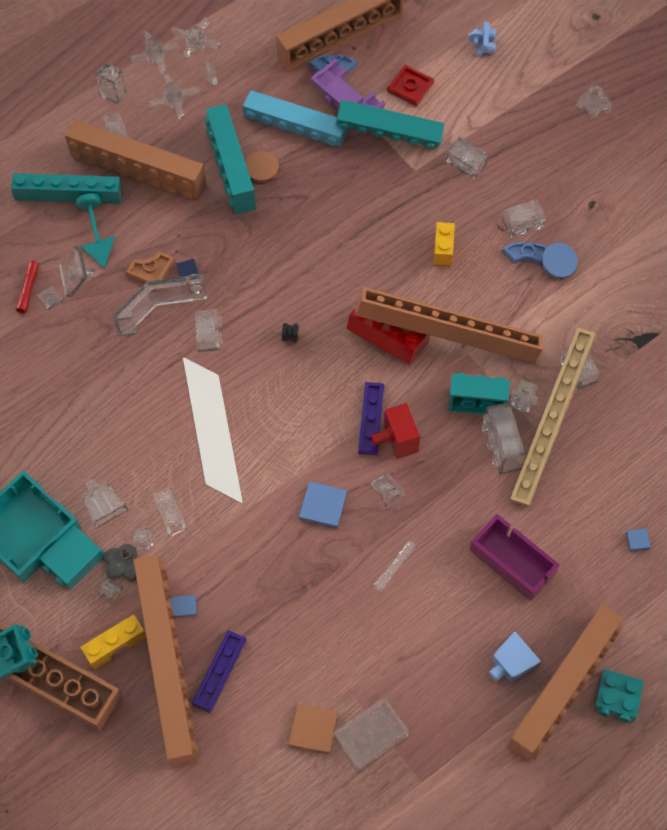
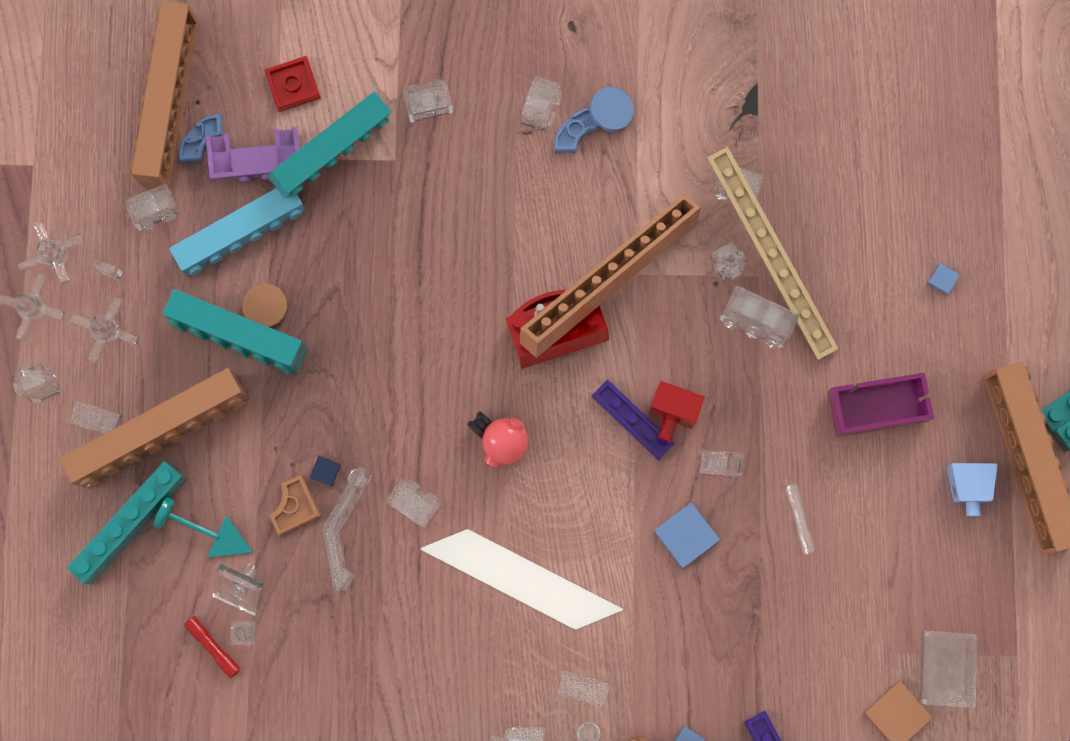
camera: 50 degrees left, 15 degrees up
yellow brick [433,222,455,266] -> none
teal brick [448,373,510,417] -> none
none -> clear brick [124,184,181,231]
none -> coral brick [482,418,529,468]

